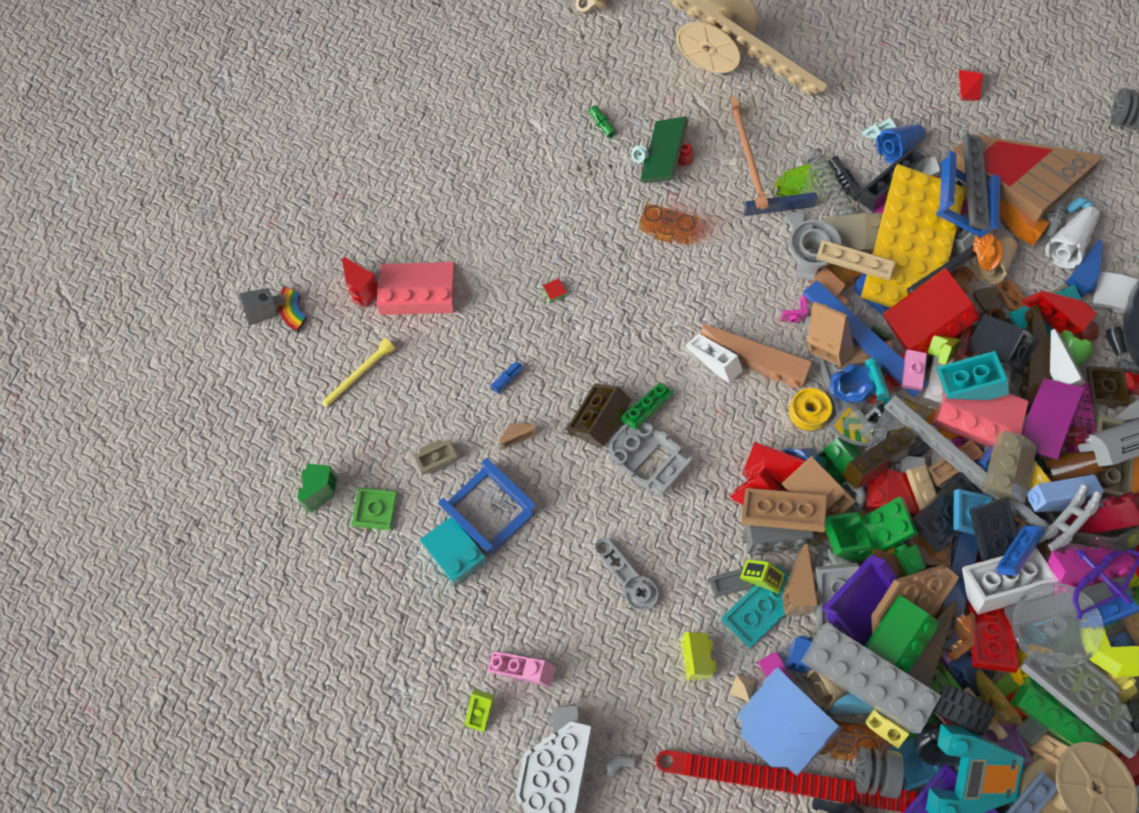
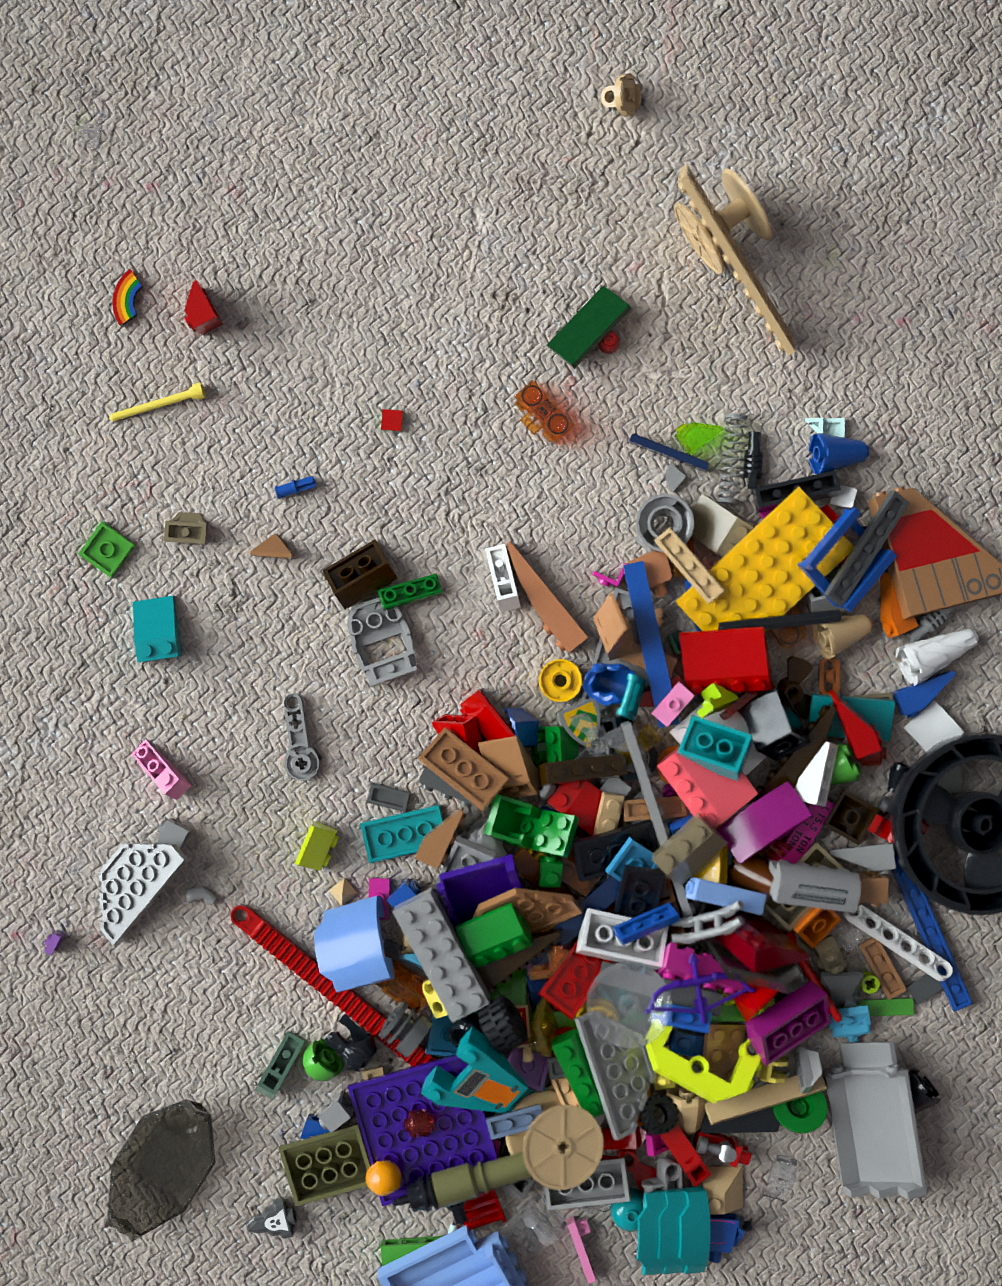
camera: 30 degrees right, 20 degrees up
dark grey torso [239,288,286,326] -> none
green slope [297,463,338,513] -> none
coral slope [377,262,454,315] -> none
blue piece [438,457,536,555] -> none
lime slope [464,688,494,732] -> none
green pin [588,105,616,138] -> none
light aqua plate [632,146,649,163] -> none
nougat hinge [730,96,768,210] -> none
lime slope [740,560,785,594] -> none
red slope [958,70,983,101] -> none
orange hat [973,234,1003,271] -> none
medium azure arm [1066,198,1093,214] -> none

